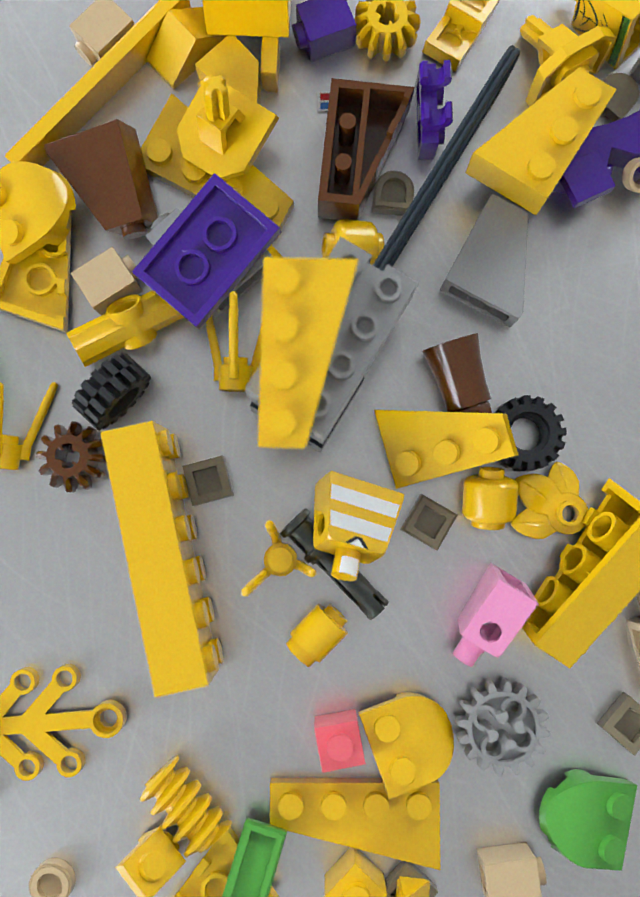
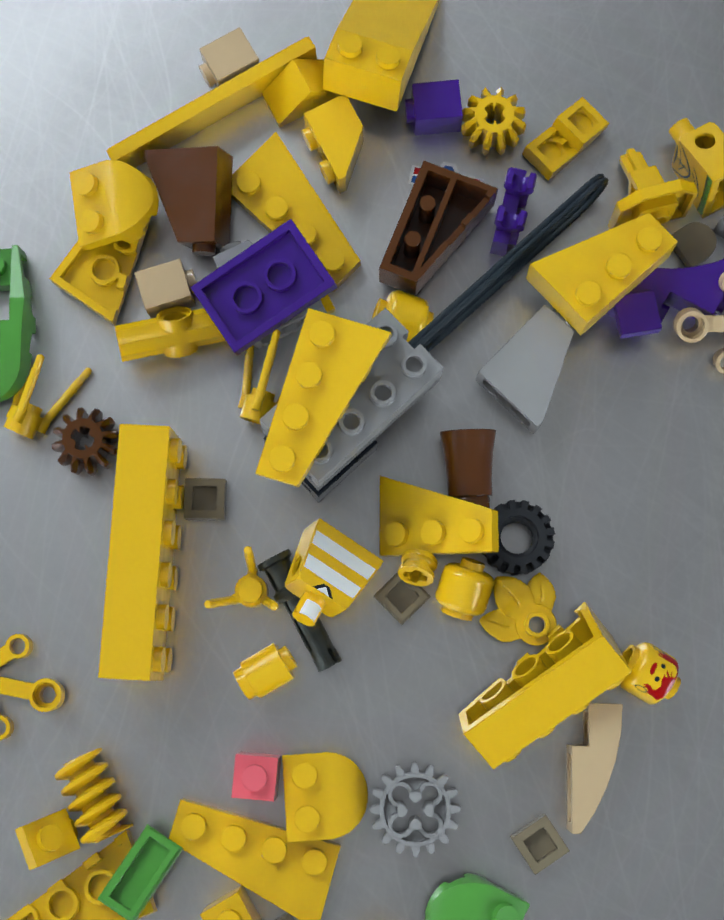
camera: 20 degrees right, 5 degrees down
black tyre [71,352,151,431] -> none
yellow piece [176,73,279,180] -> none
yellow tile [260,37,281,93] -> none
dark tan tile [371,171,414,216] -> none
bright pink torso [453,563,538,668] -> none
none -> yellow bush [398,549,438,586]

